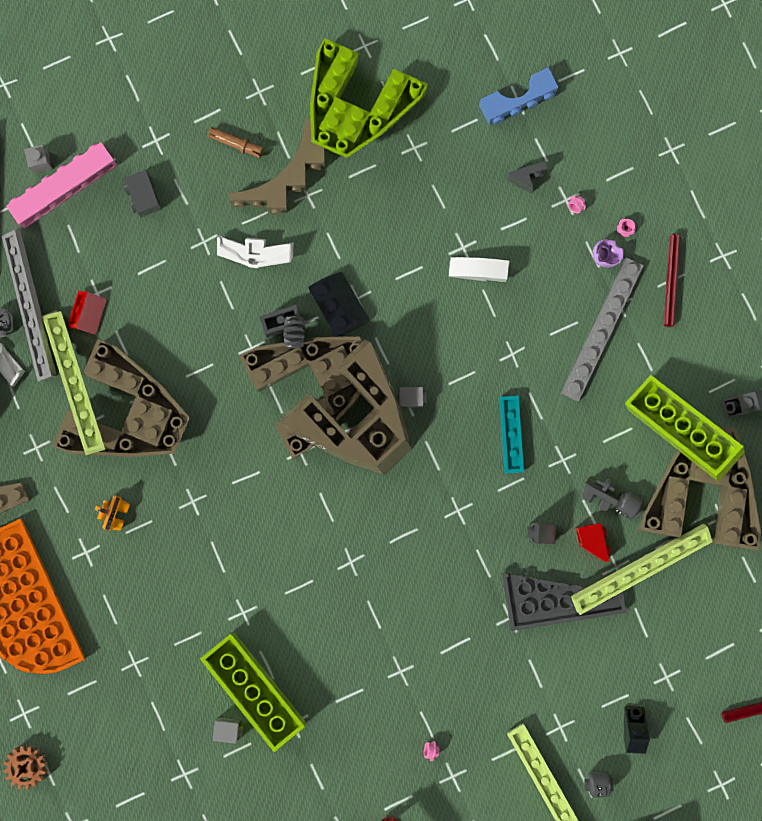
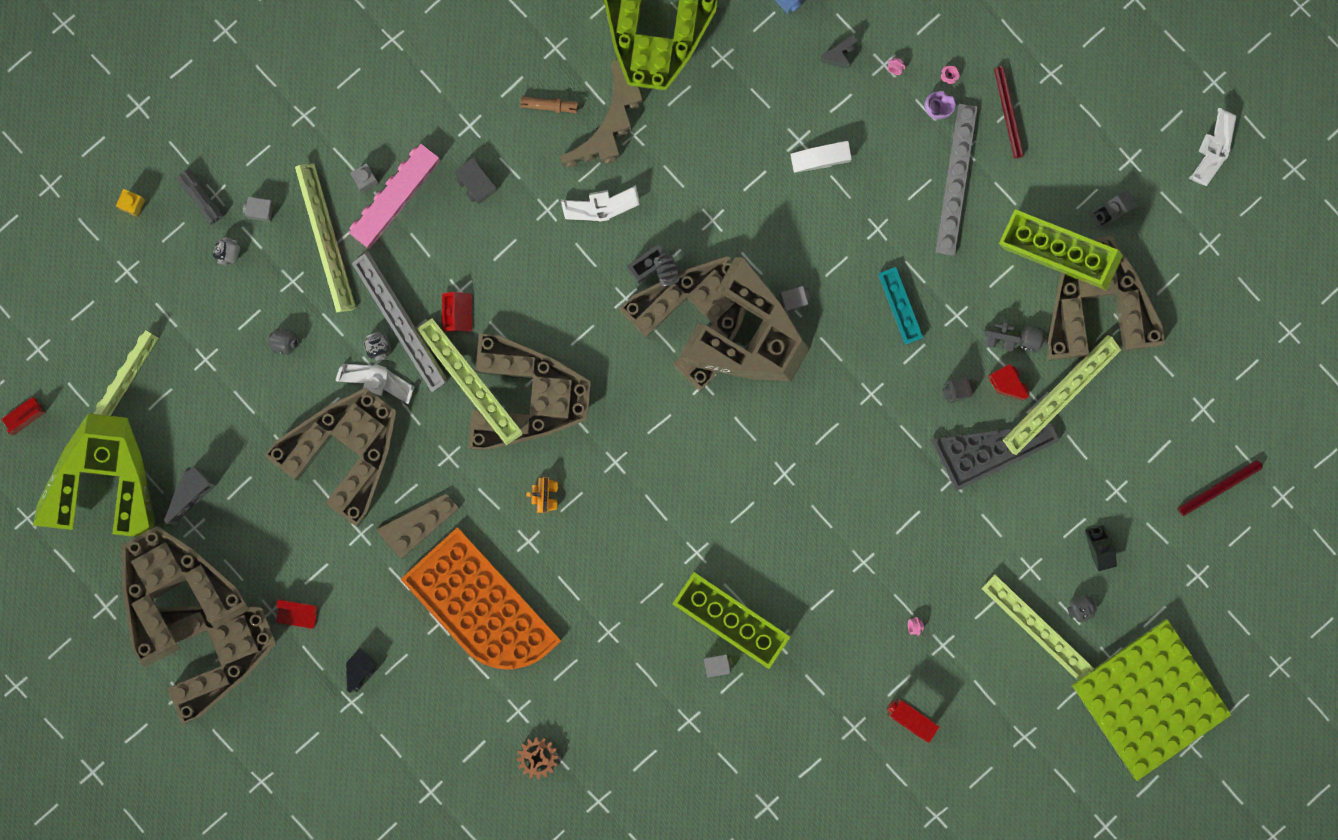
camera: 20 degrees left, 0 degrees up
black slope [308,272,370,337] -> none

